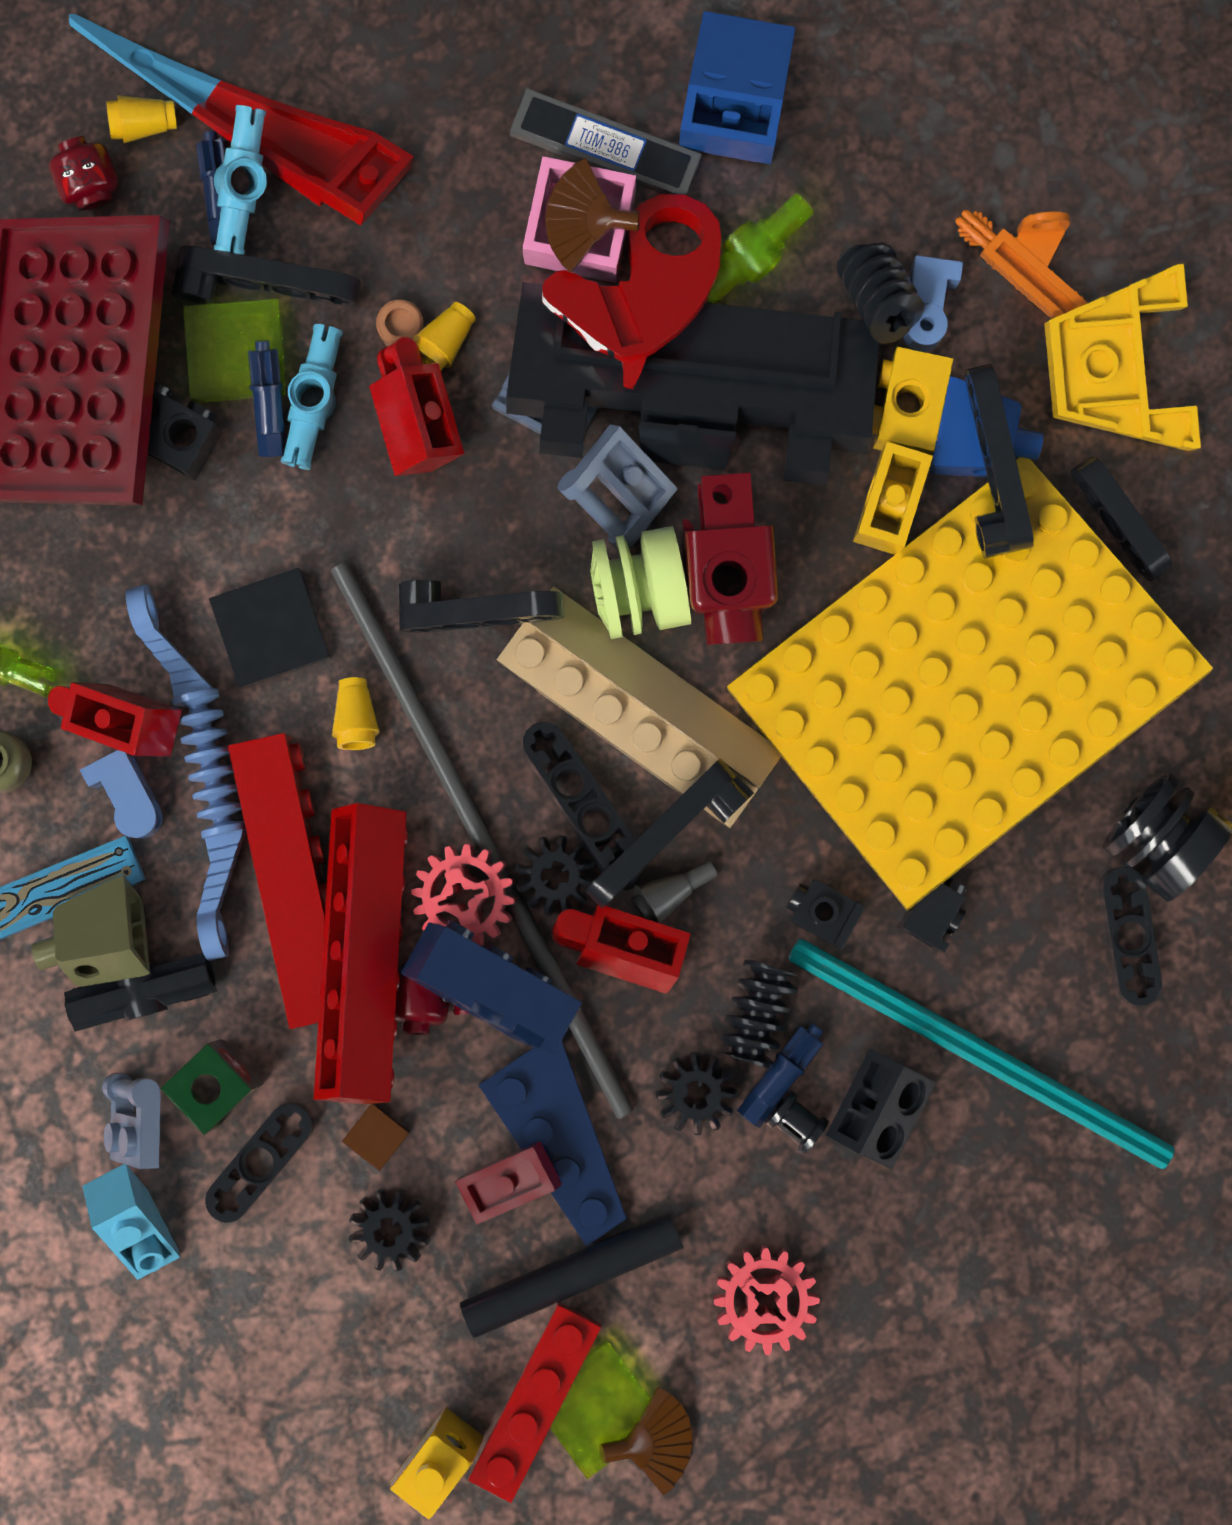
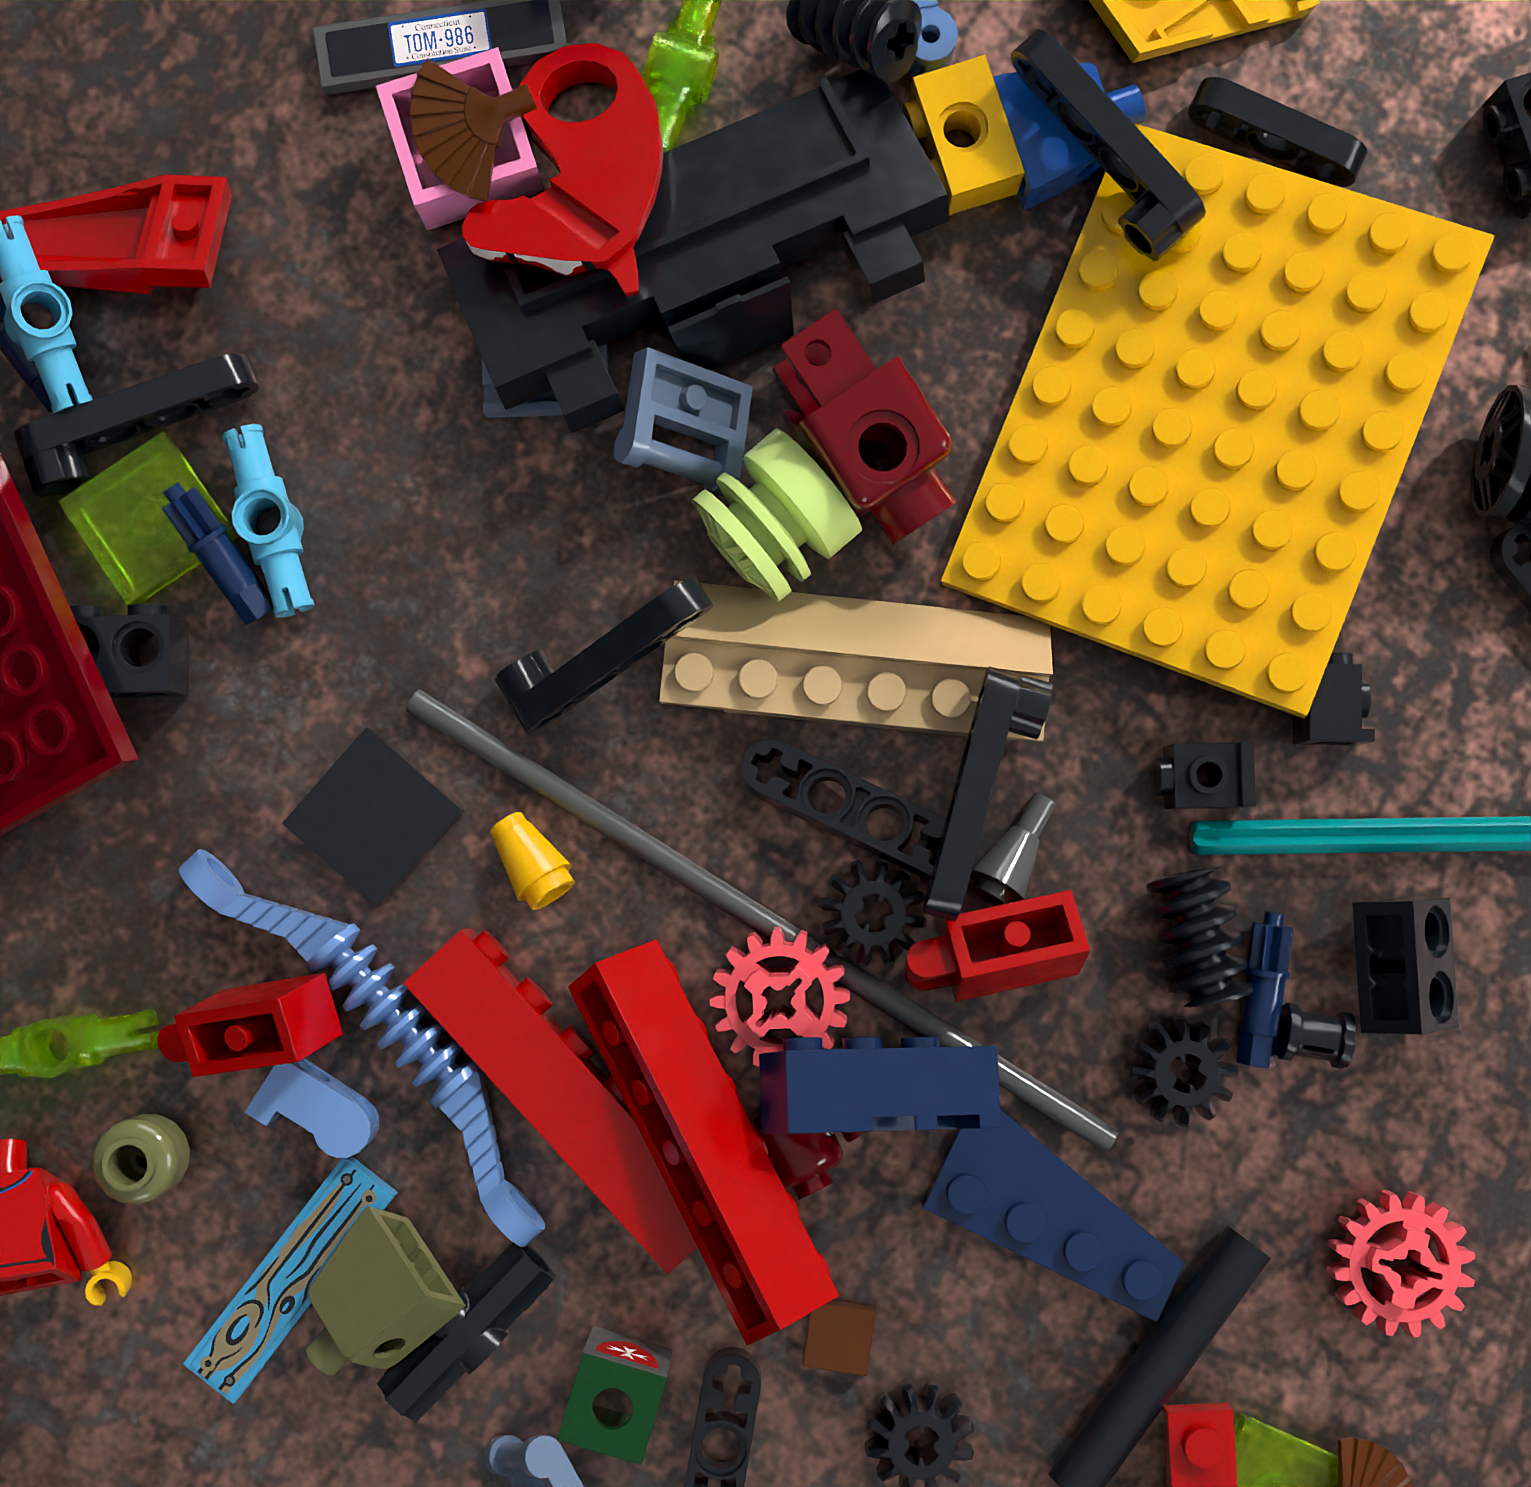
camera: 30 degrees left, 0 degrees up
red brick [369,337,465,476] -> none
nougat tile [376,300,424,346] -> none
yellow cone [413,302,476,371] -> none
dark red plate [455,1141,562,1225] -> none
yellow brick [853,441,933,555] -> none

